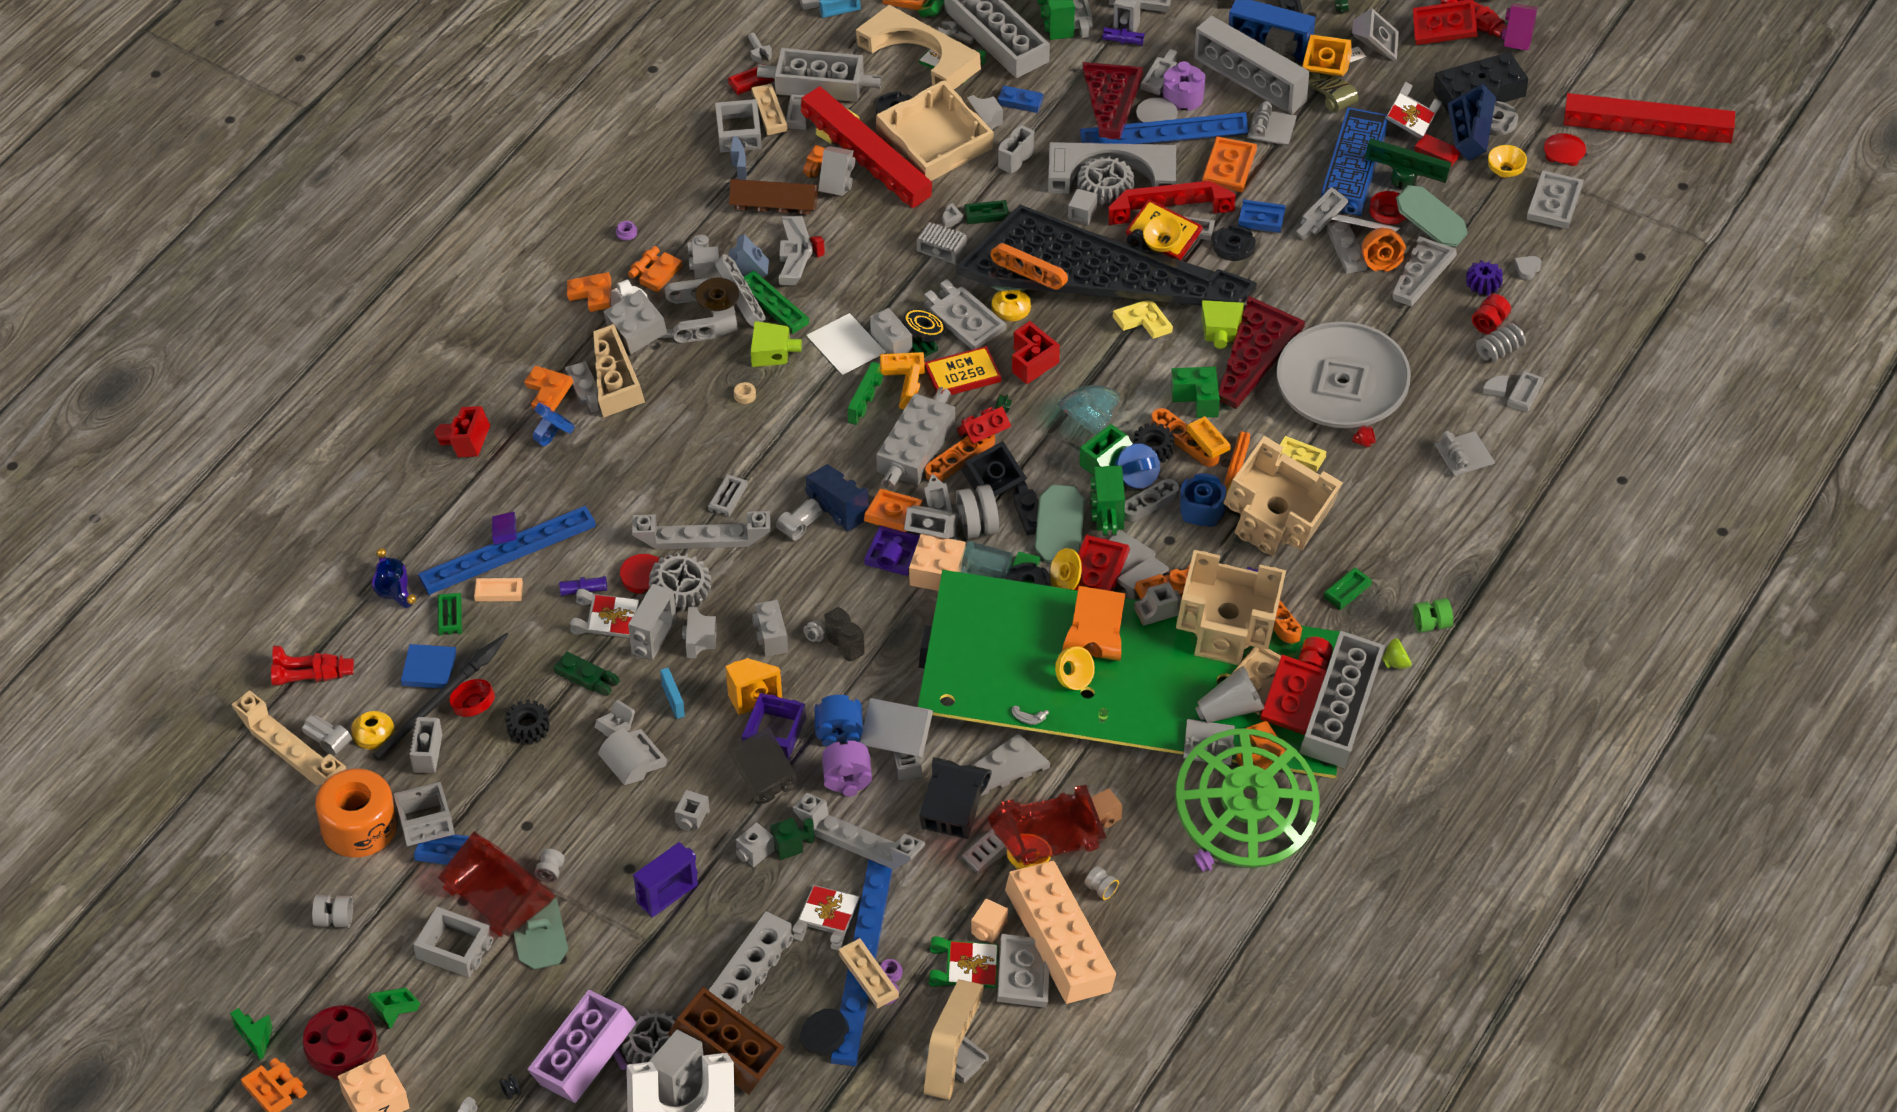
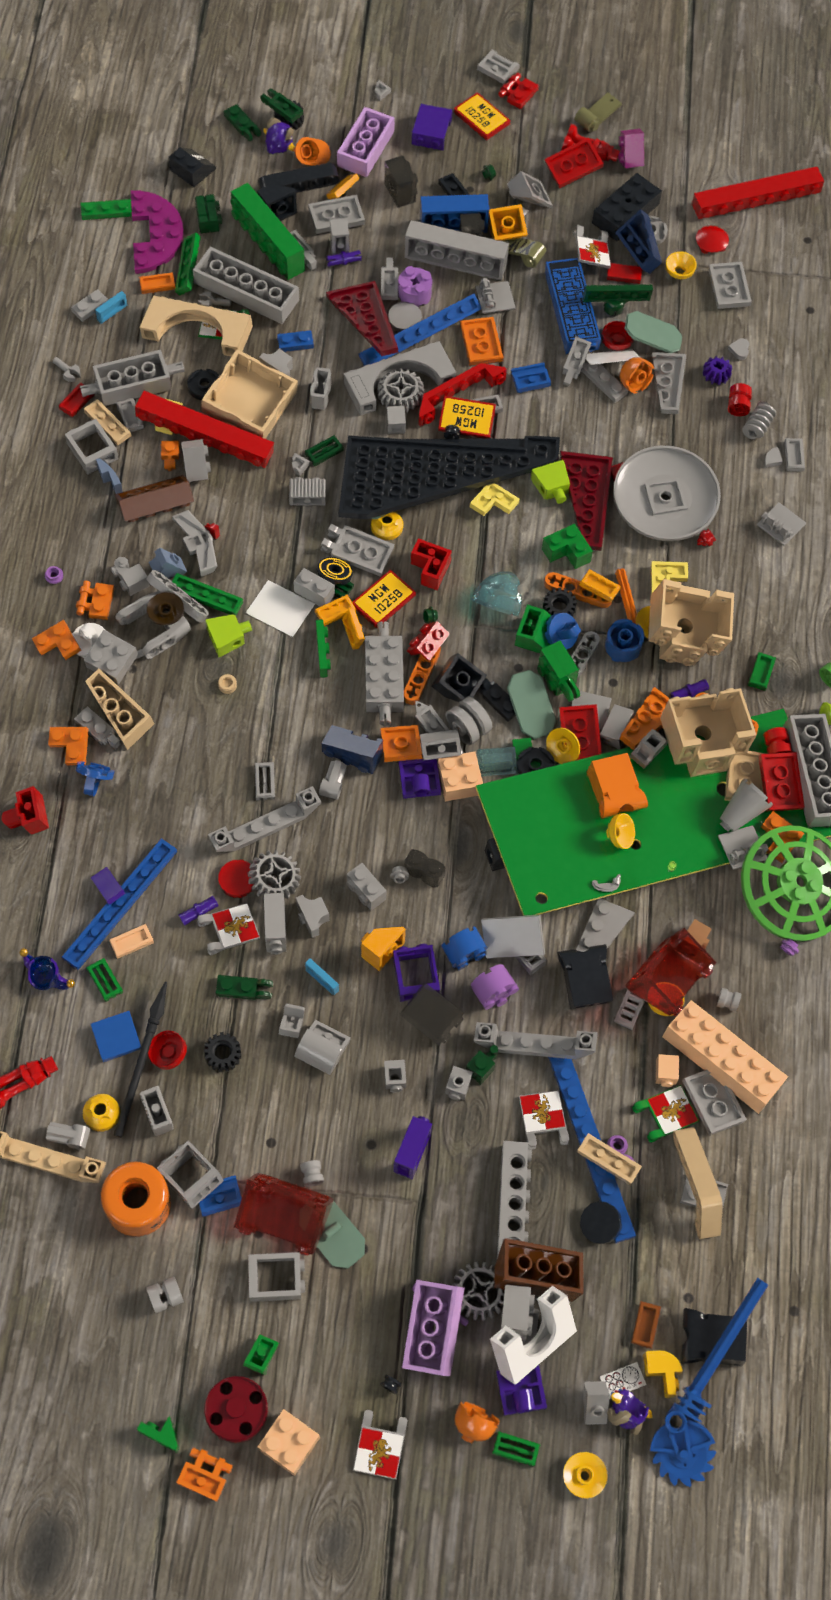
camera: 30 degrees left, 15 degrees up
orange beam [990,243,1068,290] -> none
yellow piece [1143,215,1183,252] -> none
black tile [1212,225,1256,261] -> none

